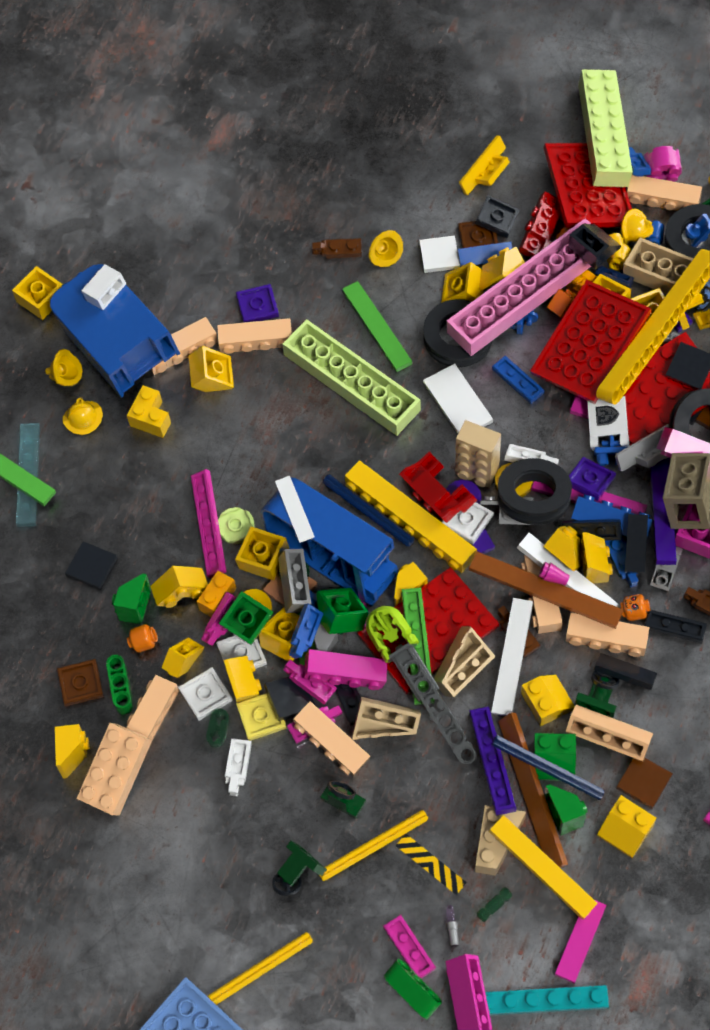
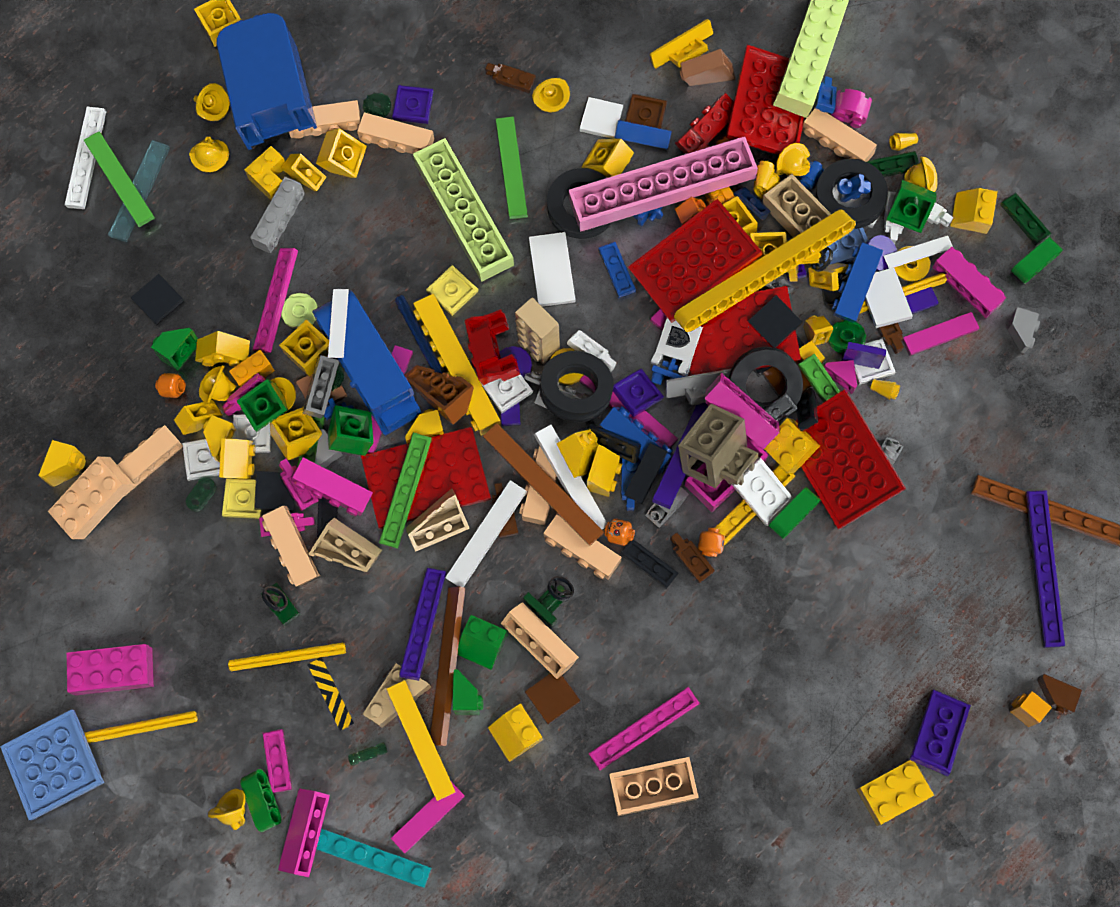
camera: 20 degrees right, 10 degrees up
reddish brown tile [57,659,104,707] -> none
white brick [82,264,126,310] -> none
green beam [106,655,133,715] -> none
white hinge [225,739,252,796] -> none
dark green piece [272,840,327,896] -> none
blue hinge [289,603,323,659] -> none
dark grey piece [366,606,477,764] -> none
light grey piece [446,905,459,947] -> none
black tile [475,195,520,238] -> none
yellow slope [479,247,525,291] -> none
dark blue axle [492,735,605,800] -> none
yellow slope [521,675,575,727] -> none
dark pink cone [539,562,570,586] -> none
black slope [569,224,621,269] -> none
black tile [594,653,657,690] -> none
none -> dark pink brick [66,644,154,696]
none -> yellow helmet [199,365,236,404]
none -> yellow slope [203,415,236,463]
none -> yellow helmet [208,789,245,830]
none -> light grey brick [250,177,305,254]
none -> yellow slope [281,154,326,191]
none -> clear green gear [363,92,392,118]
none -> dark orange wedge [405,365,474,424]
none -> light yellow tile [426,265,478,316]
none -> nougat slope [680,49,735,86]

